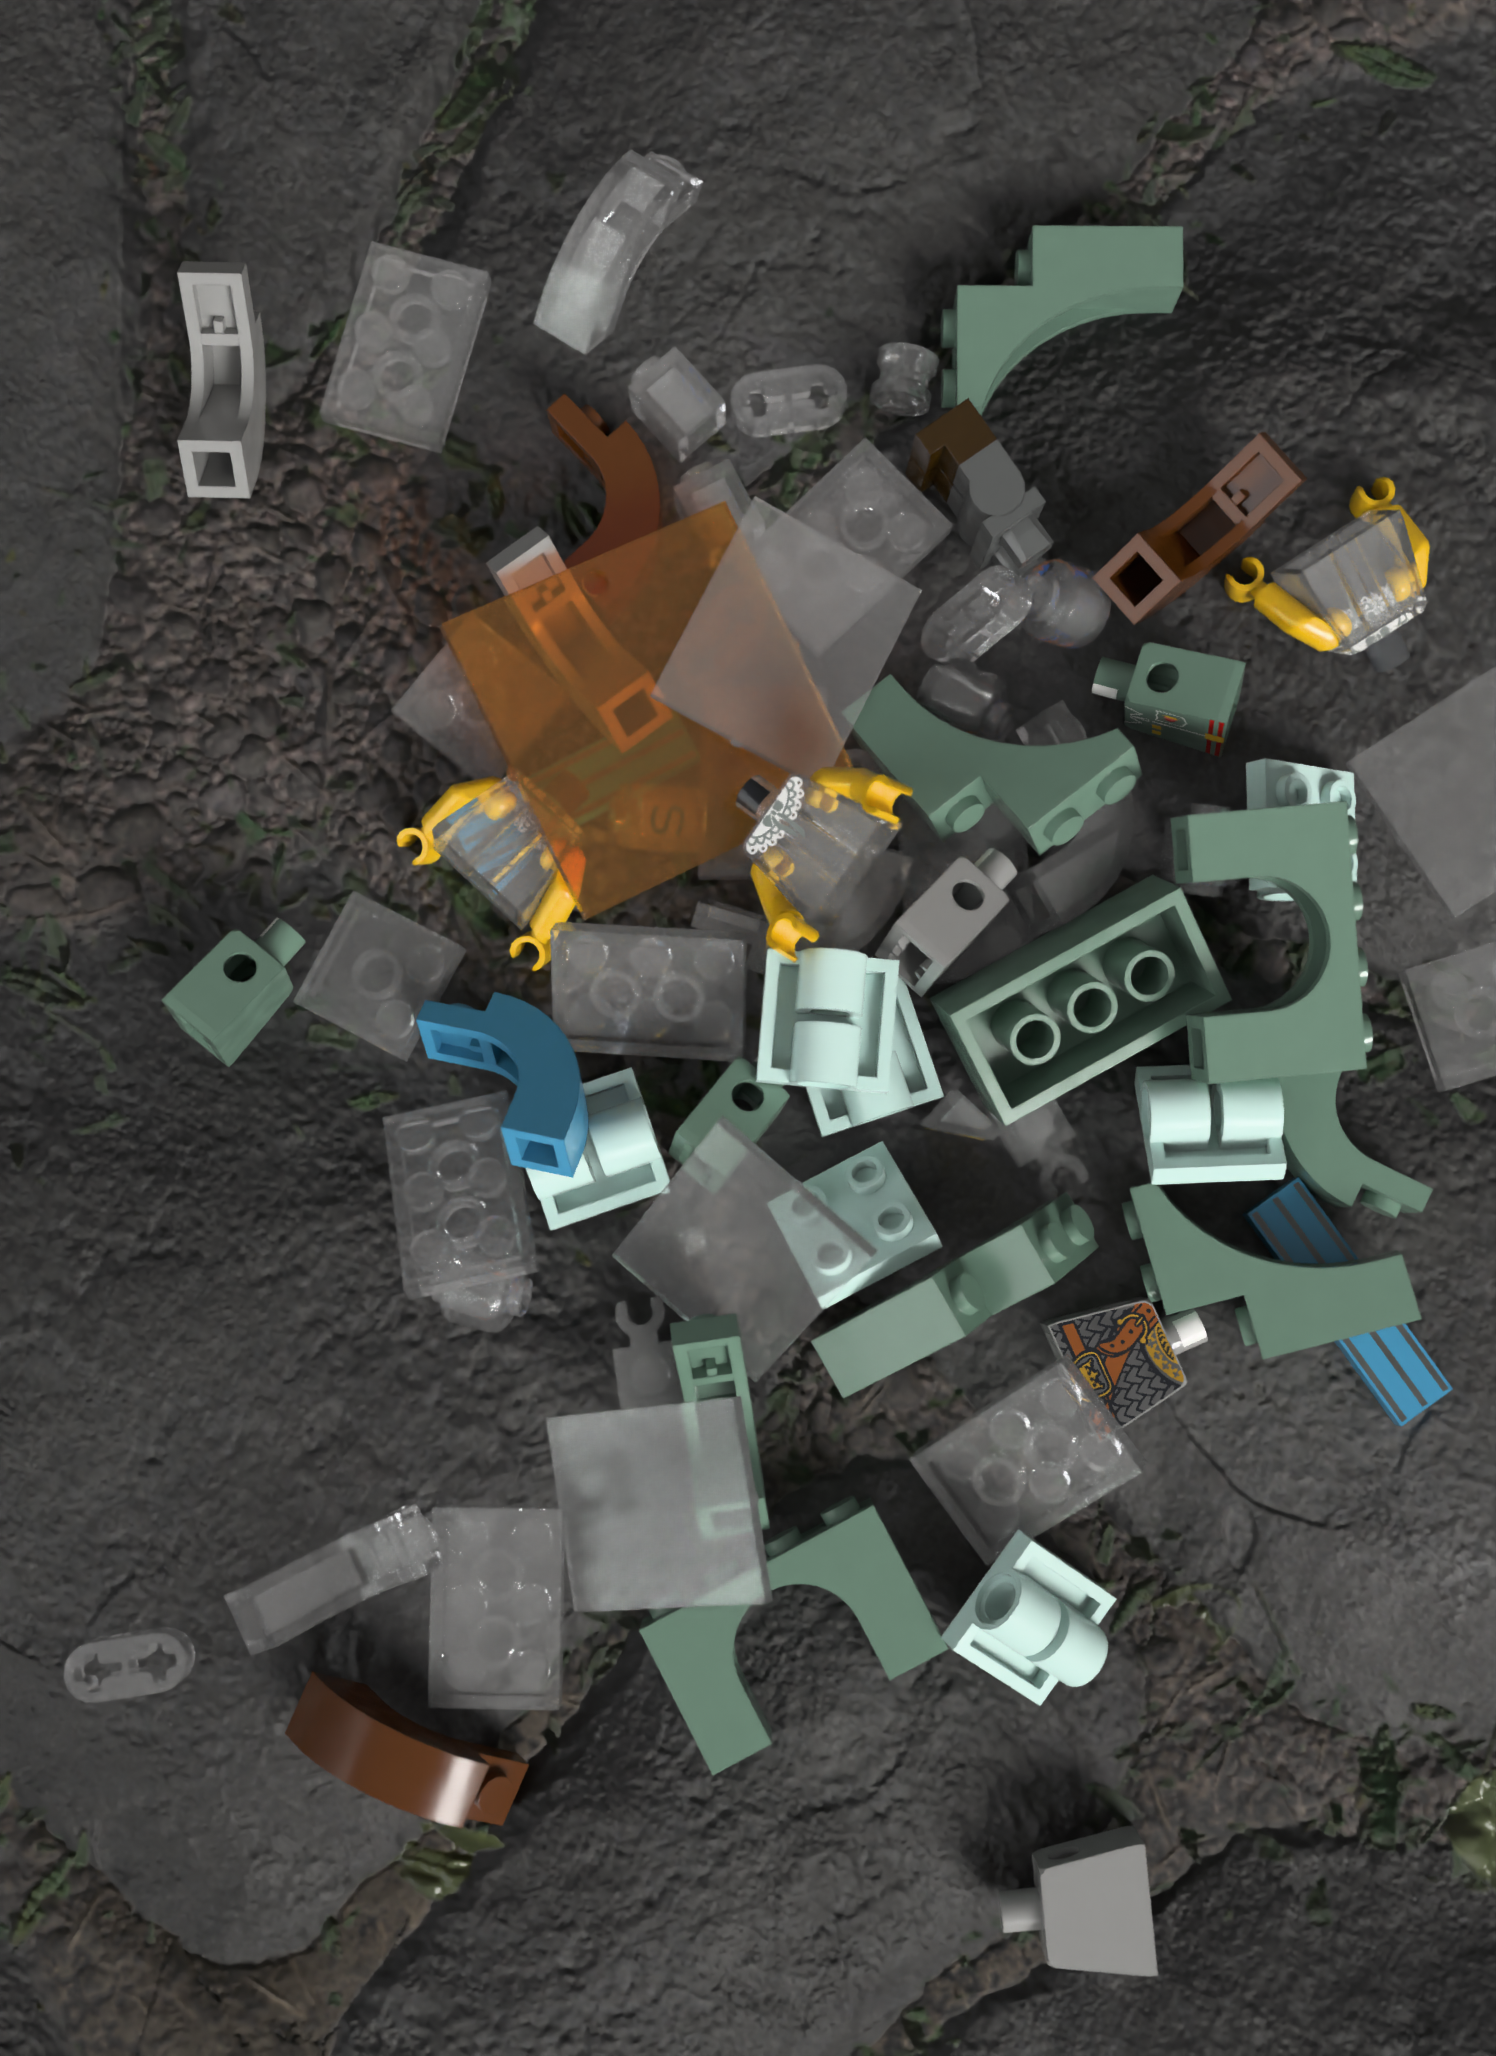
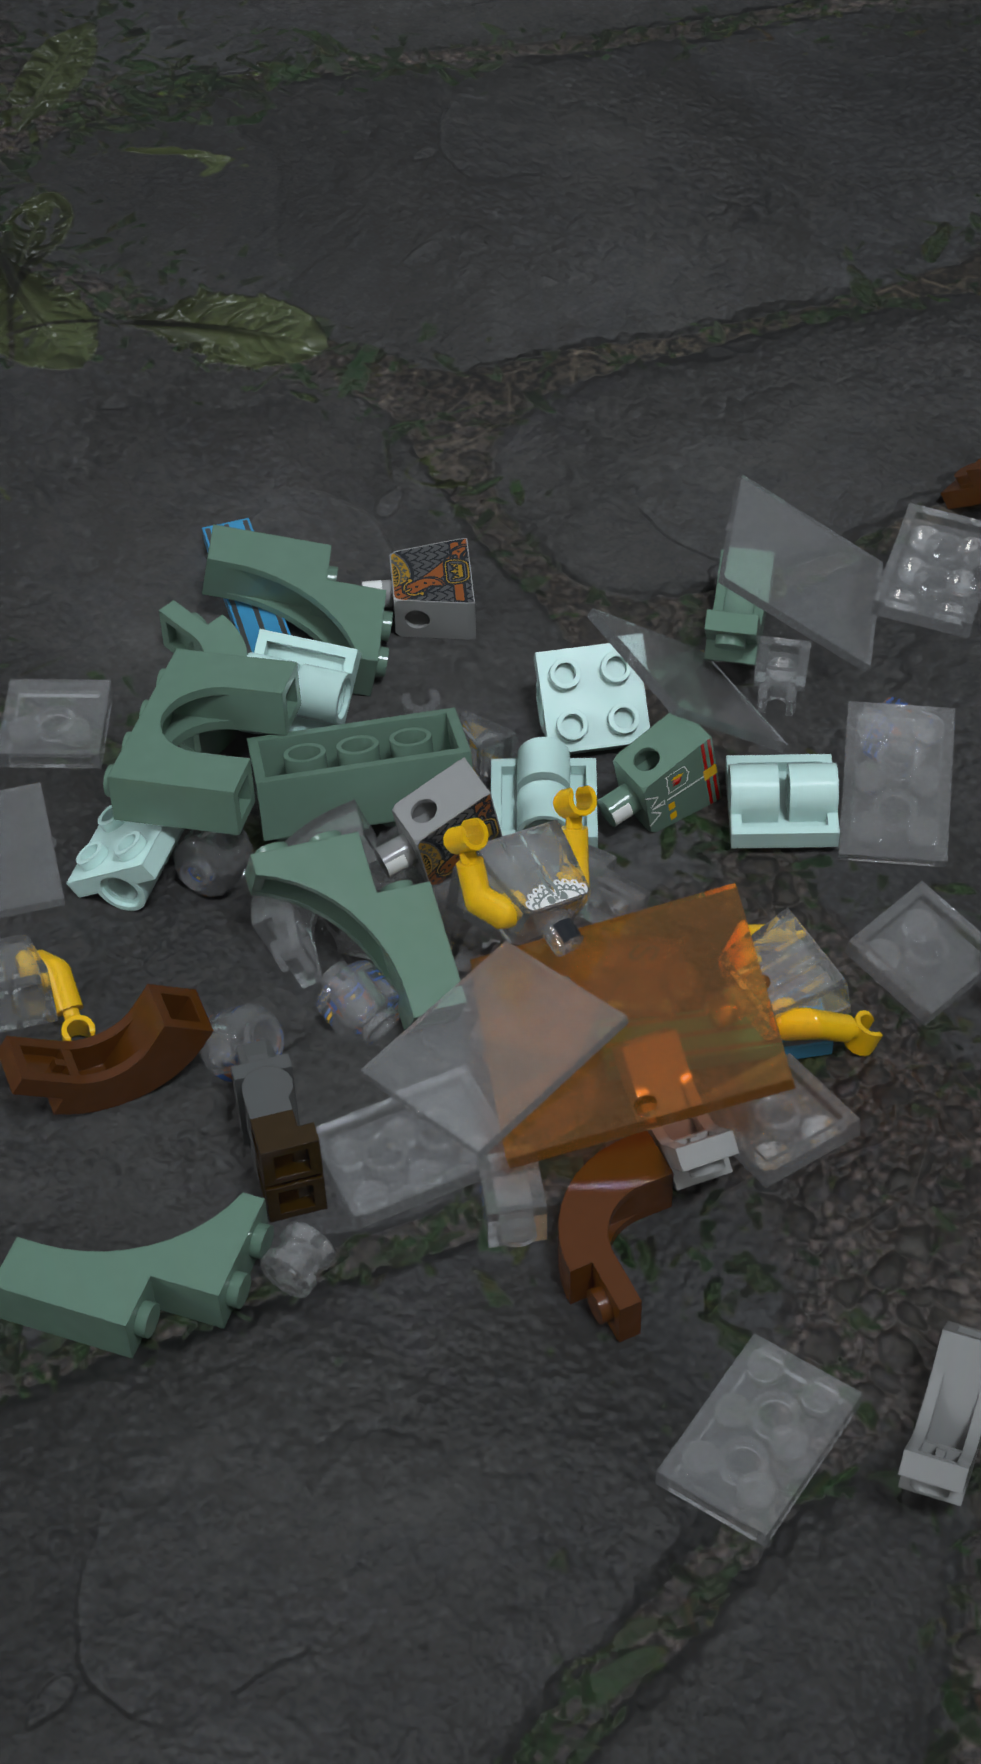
camera: 165 degrees left, 35 degrees down
dark azure arch [416,992,588,1178] -> none
clear arch [533,150,703,355] -> none
clear plate [550,922,747,1061] -> none
clear brick [628,346,726,463] -> none
sand green arch [639,1495,948,1775] -> none
clear beam [730,364,847,437] -> none
light aqua plate [756,948,899,1094] -> none
sand green arch [811,1191,1099,1398] -> none
clear plate [909,1354,1147,1566] -> none
clear beam [921,565,1033,670] -> none
light aqua plate [941,1529,1116,1706] -> none
light grey torso [997,1826,1158,1976] -> none
sand green torso [1092,642,1246,757] -> none

